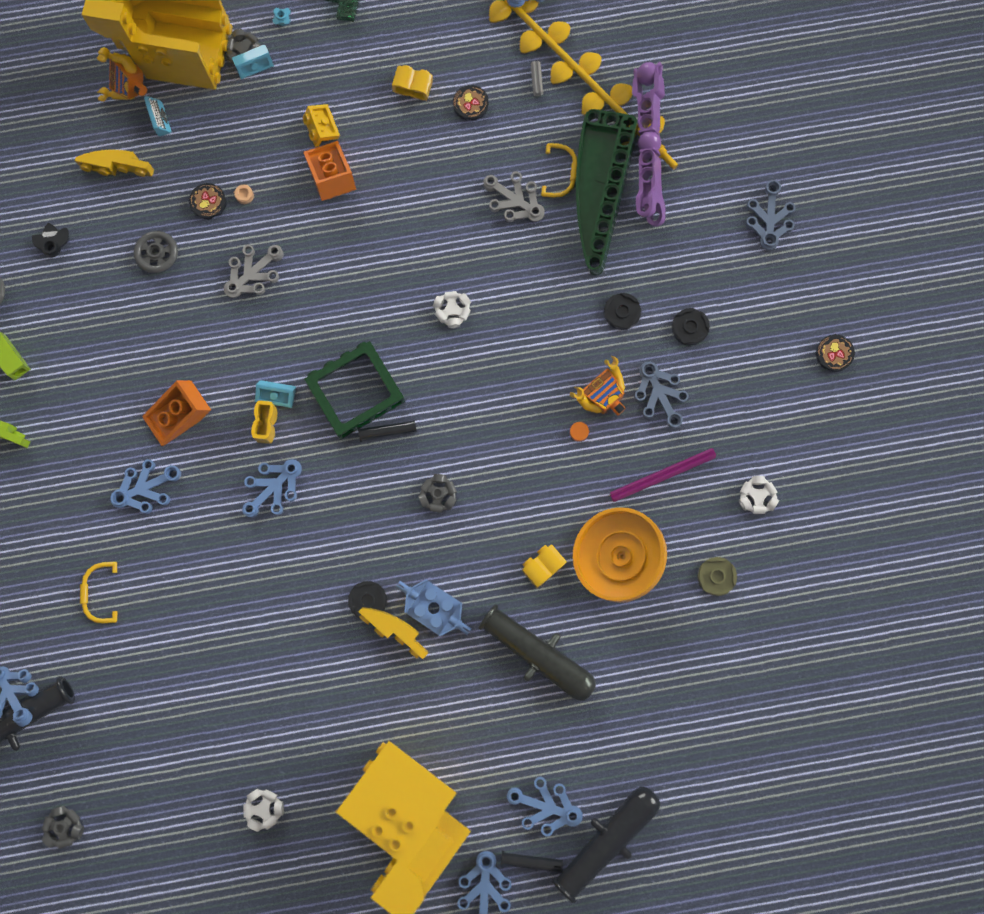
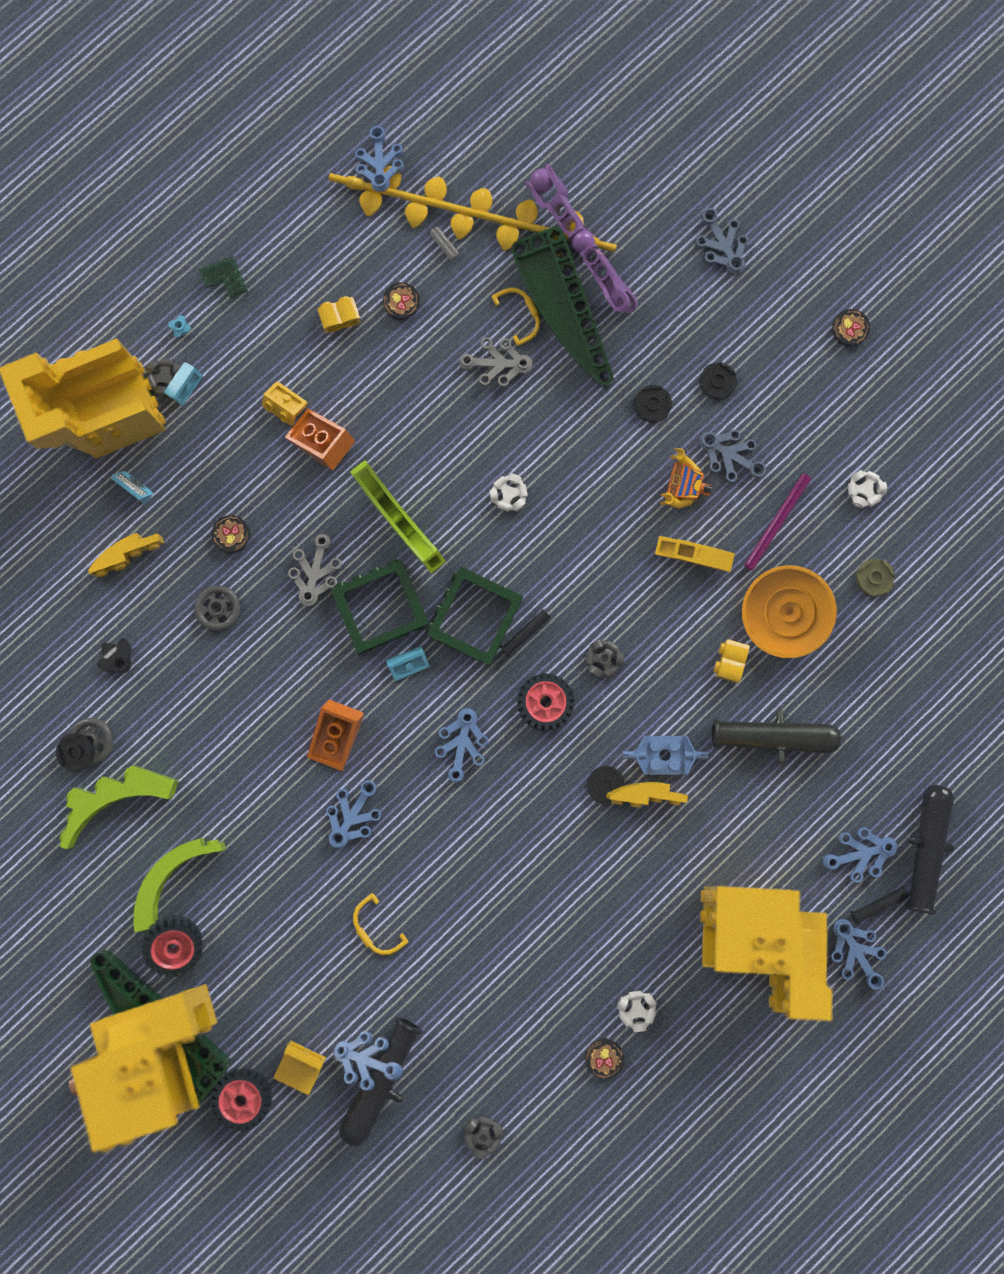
camera: 40 degrees left, 5 degrees up
torso [97,47,147,101] -> none
light nougat tile [234,185,254,204] -> none
yellow brick [251,400,278,444] -> none
orange tile [570,422,589,442] -> none
none -> dark green piece [331,559,429,655]
none -> lime arch [350,460,446,573]
none -> wheel [517,673,574,731]
none -> tile [585,1038,624,1079]
none -> yellow slope [655,536,735,572]

